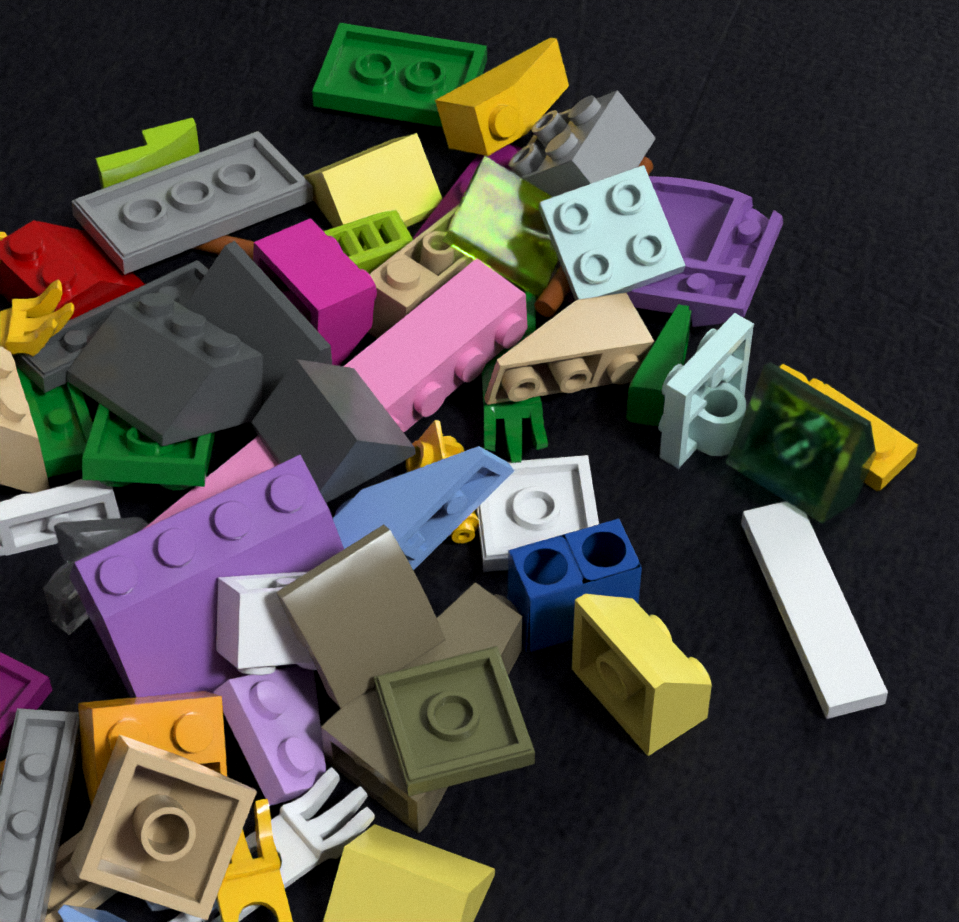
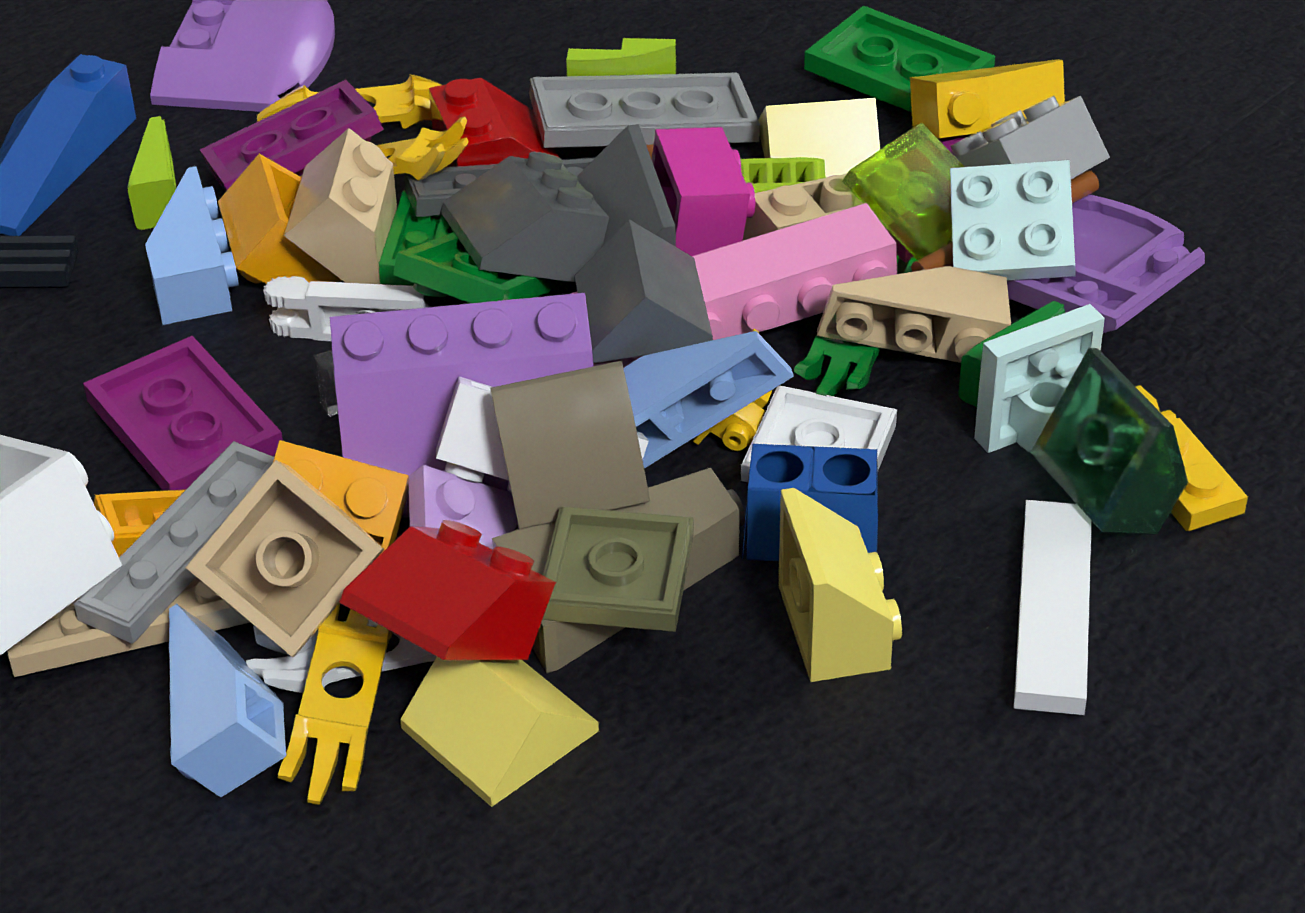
camera: 25 degrees right, 10 degrees down
none -> red slope [339,520,556,660]

